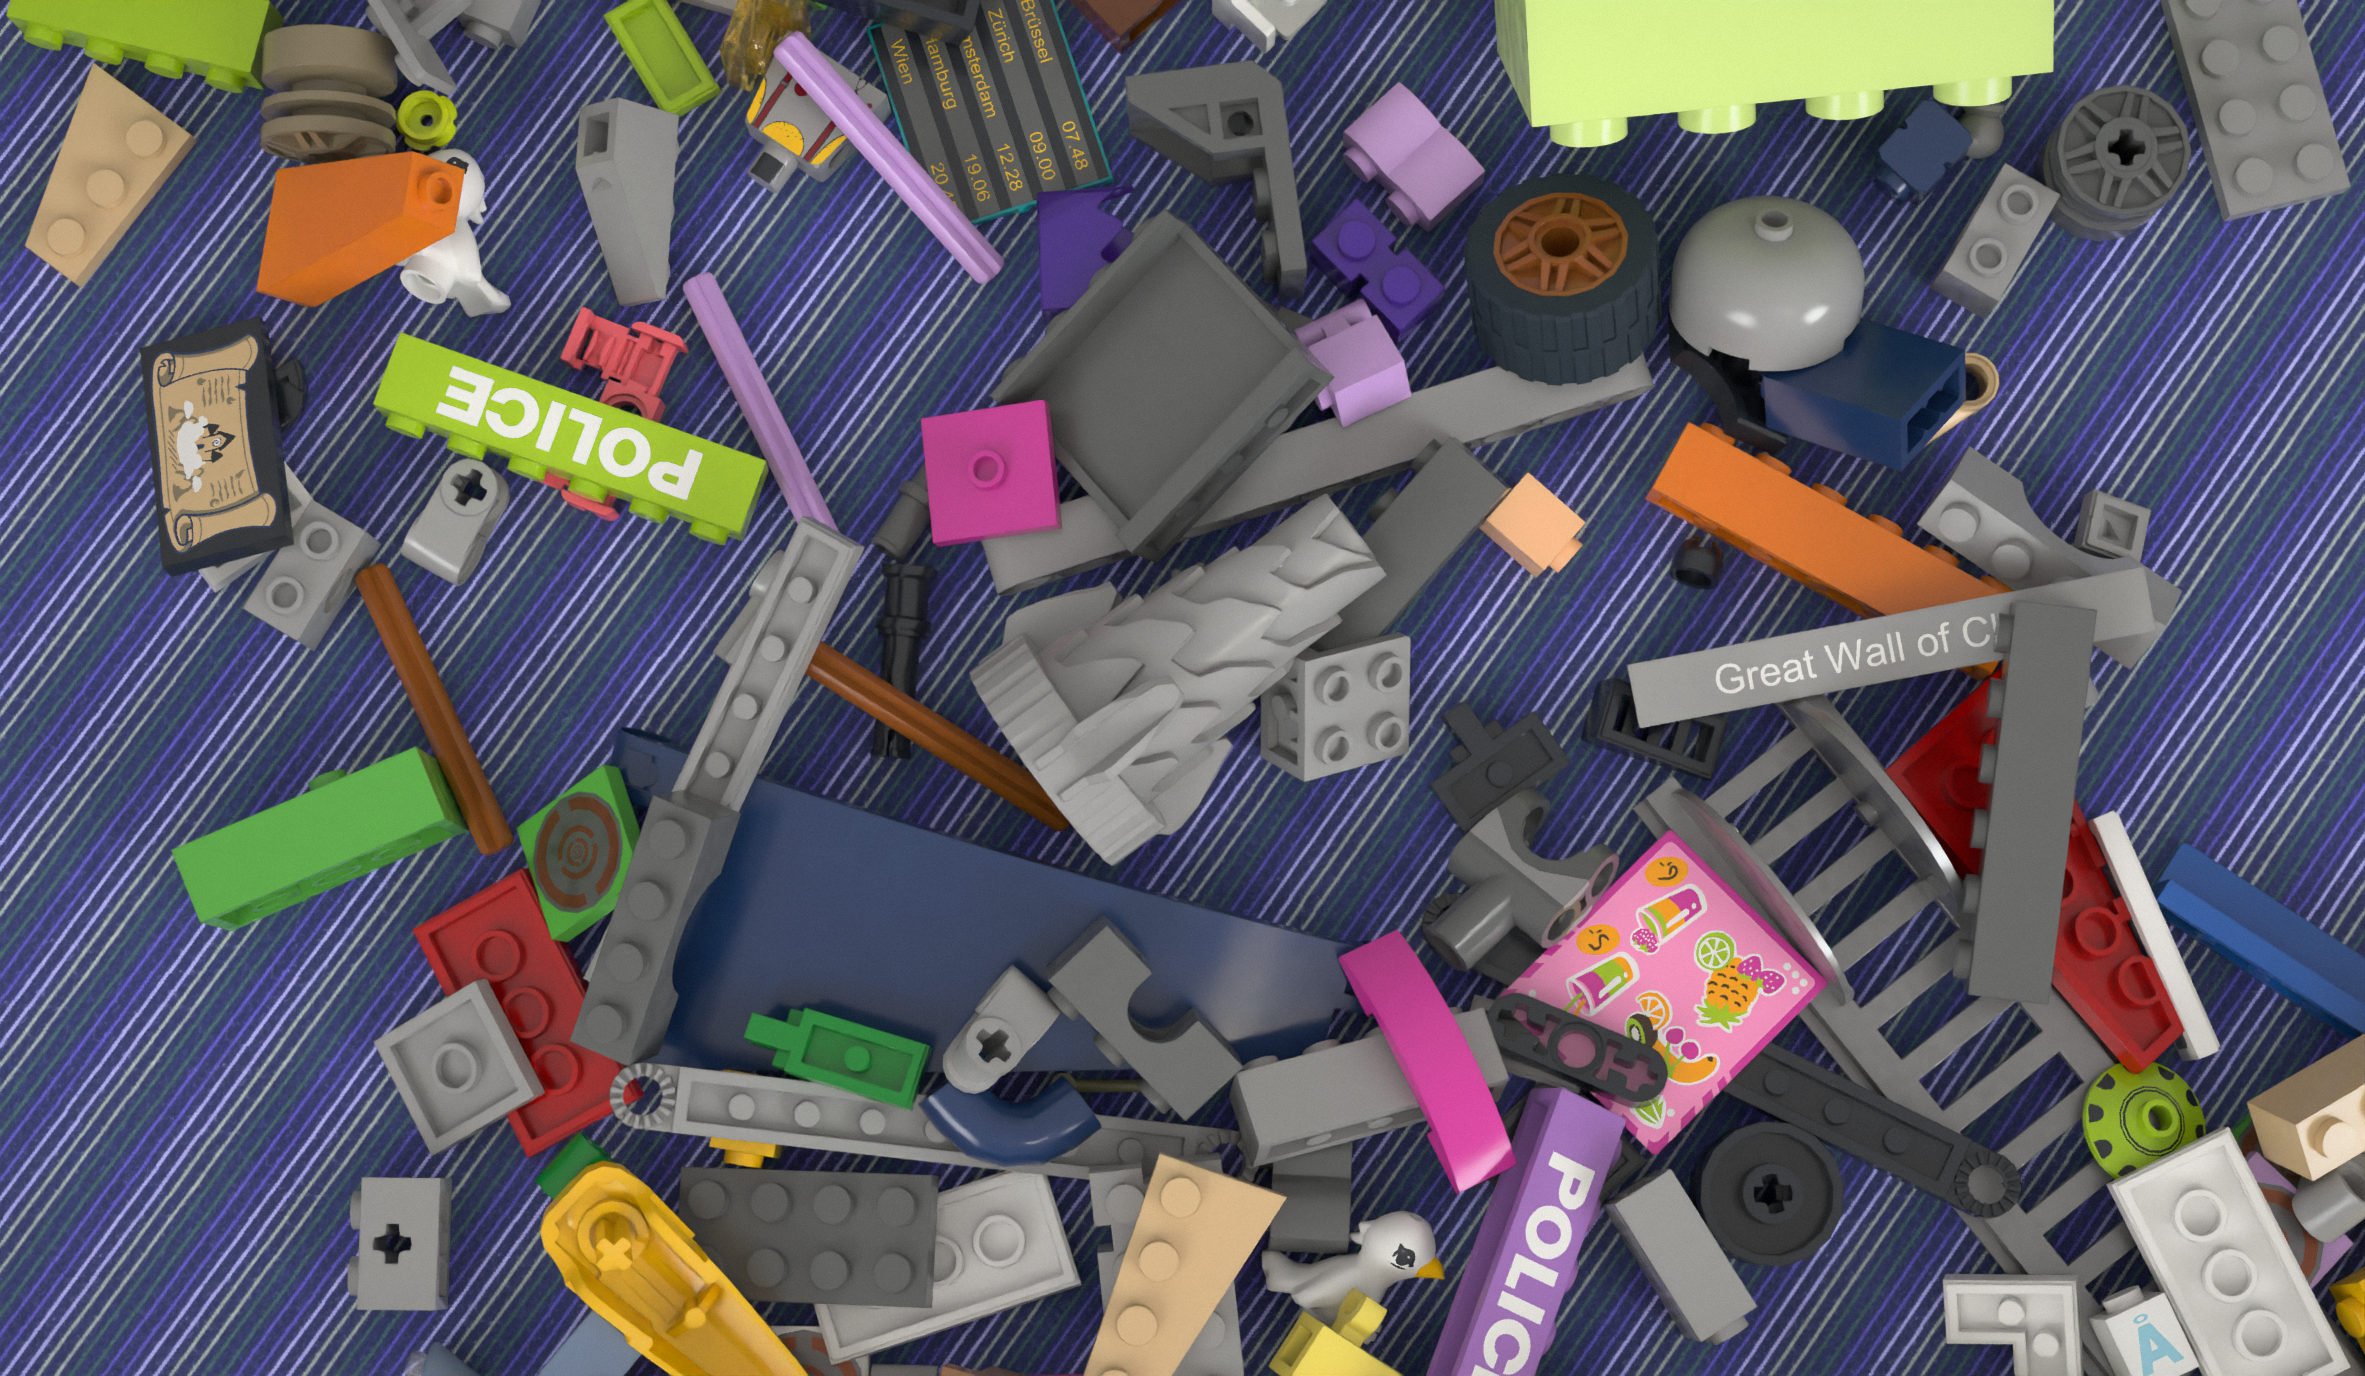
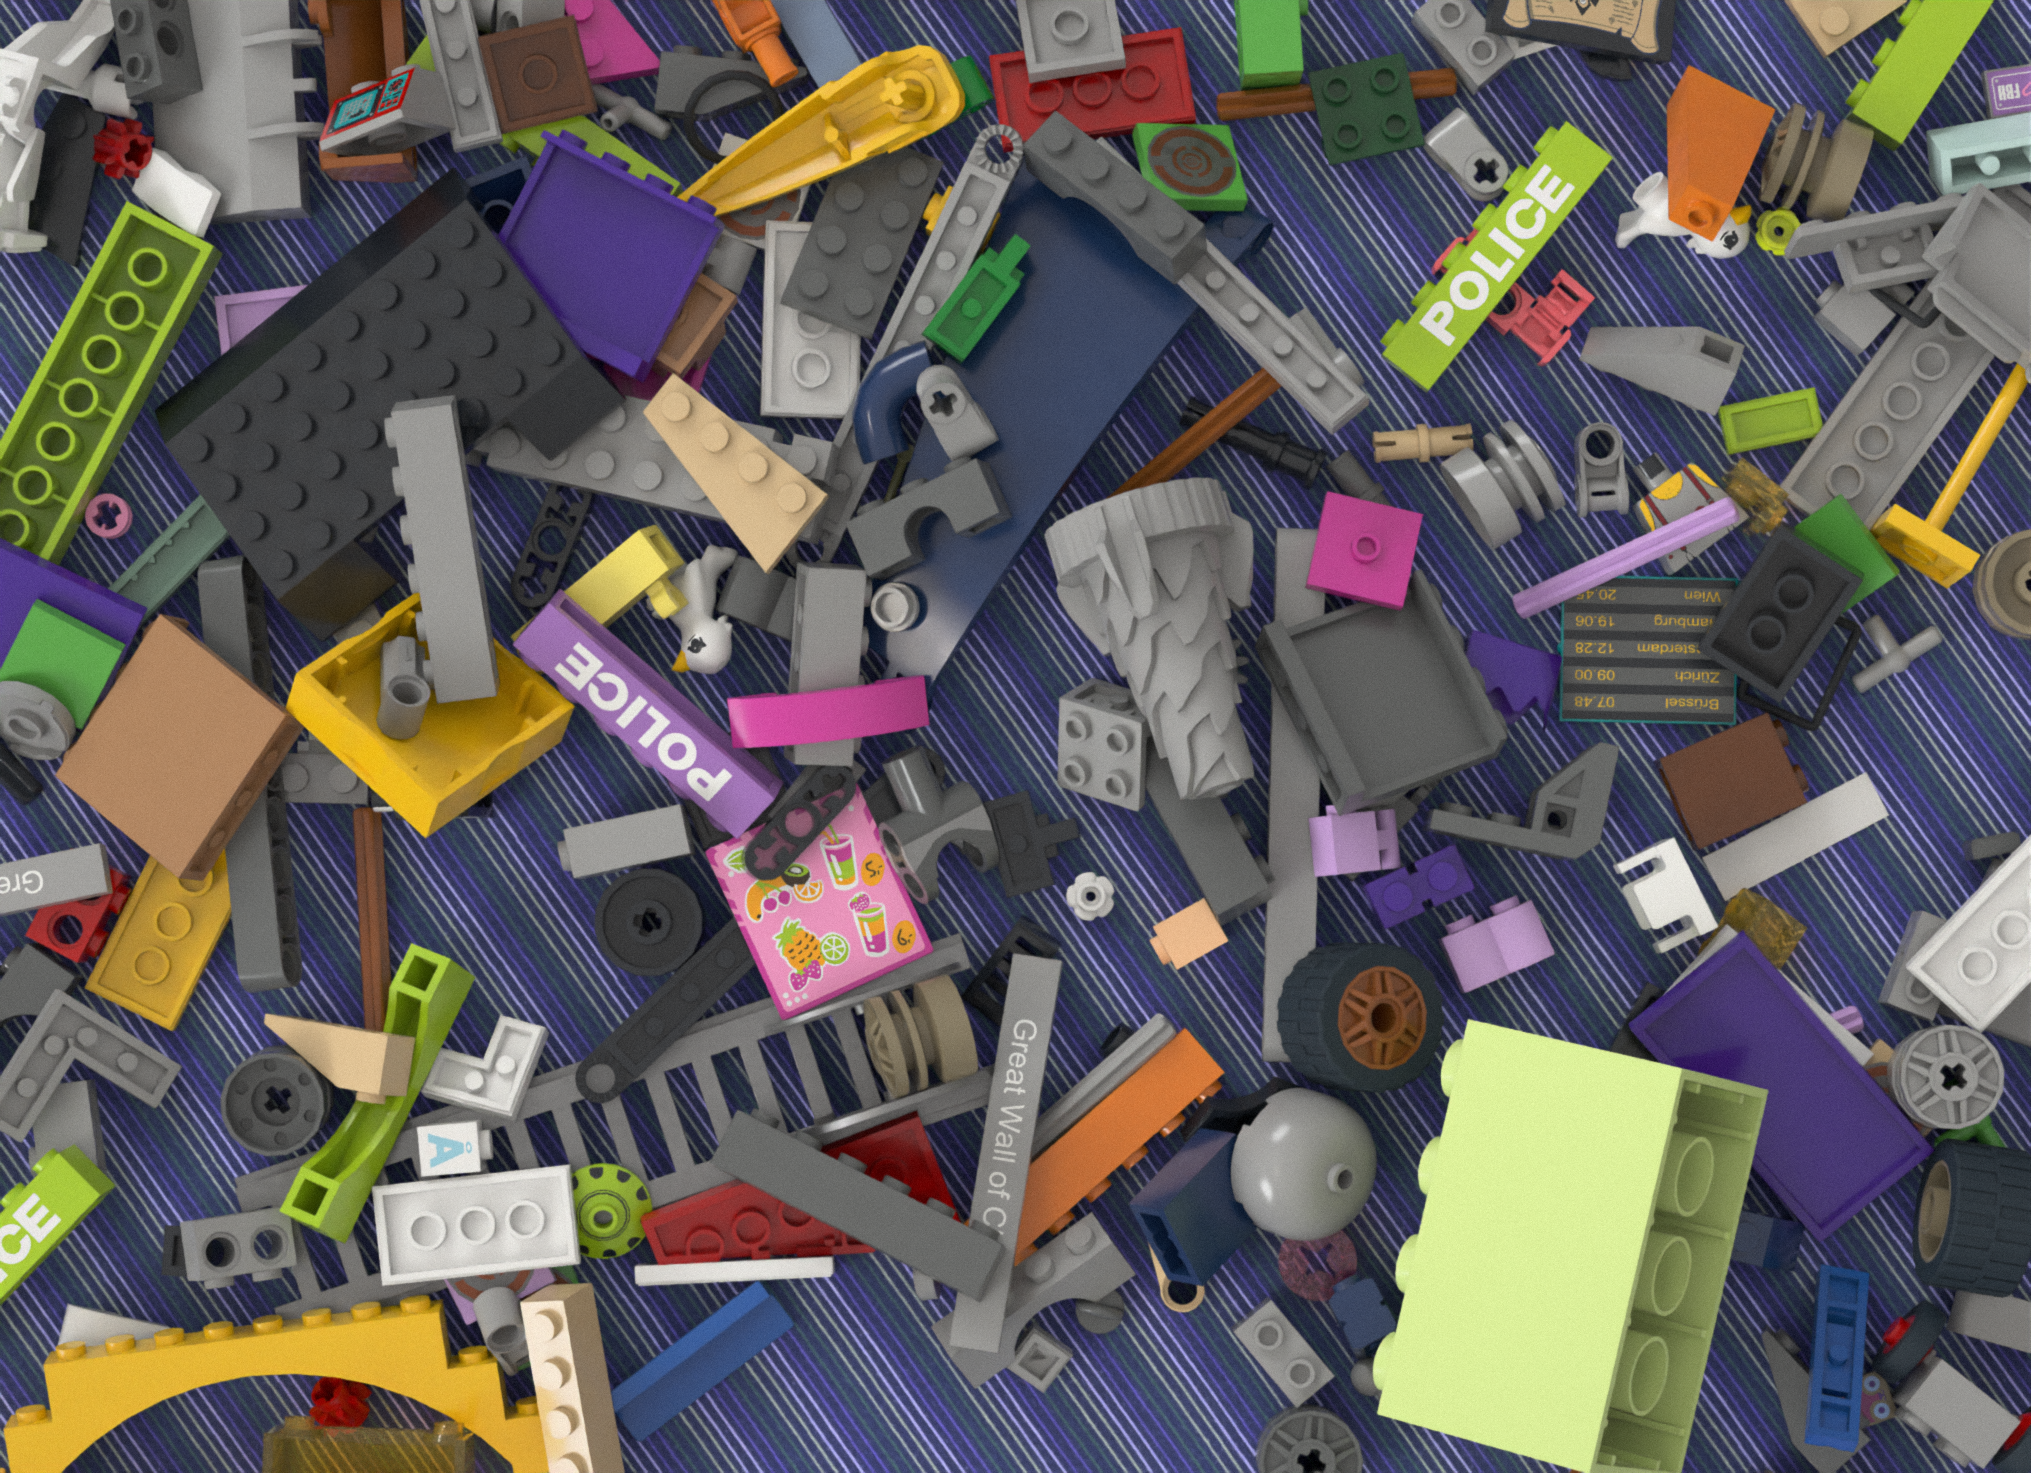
camera: 110 degrees right, 5 degrees up
lavender axle [683,272,840,533] -> none
none -> dark tan wheel [863,974,978,1099]
none -> light grey plate [871,582,919,632]
none -> light grey axle [1030,1013,1176,1164]
none -> white plate [1066,872,1114,921]
none -> dark grey tile [1076,1290,1124,1334]
none -> clear pink gear [1278,1230,1357,1301]
none -> dark green hinge [1308,52,1425,166]
none -> tan pin [1372,423,1473,463]
none -> light grey wheel [1439,419,1566,551]
none -> light grey piece [1573,422,1629,518]

